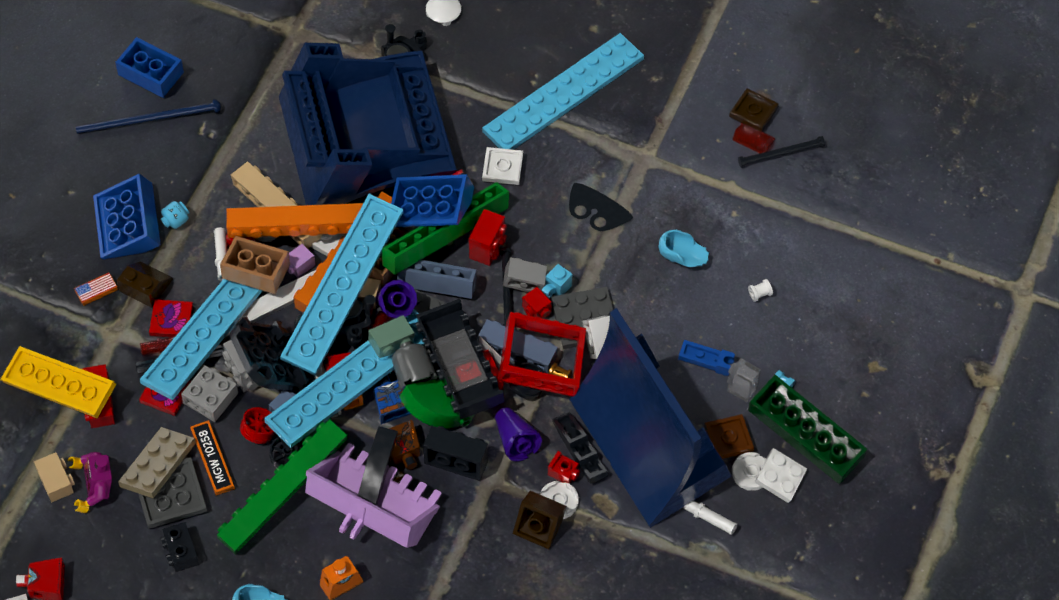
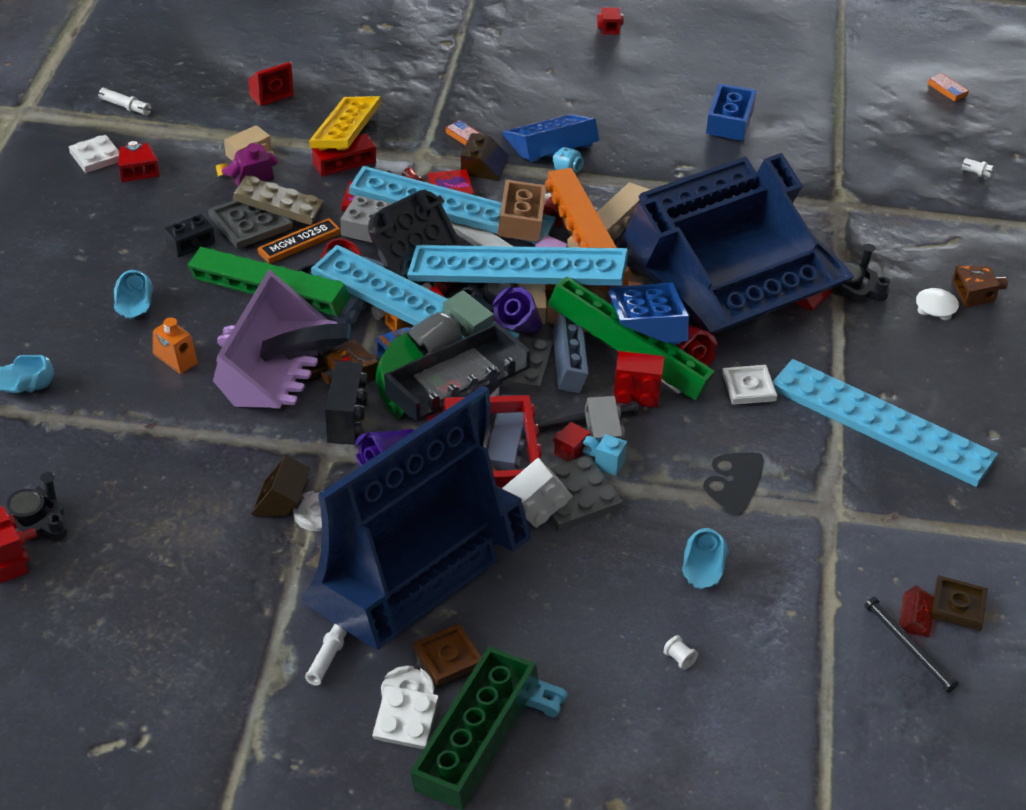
camera: 75 degrees right, 15 degrees down
dark blue bar [76,99,221,134] -> none
blue plate [678,340,735,376] -> none
clear brick [727,358,761,402] -> none

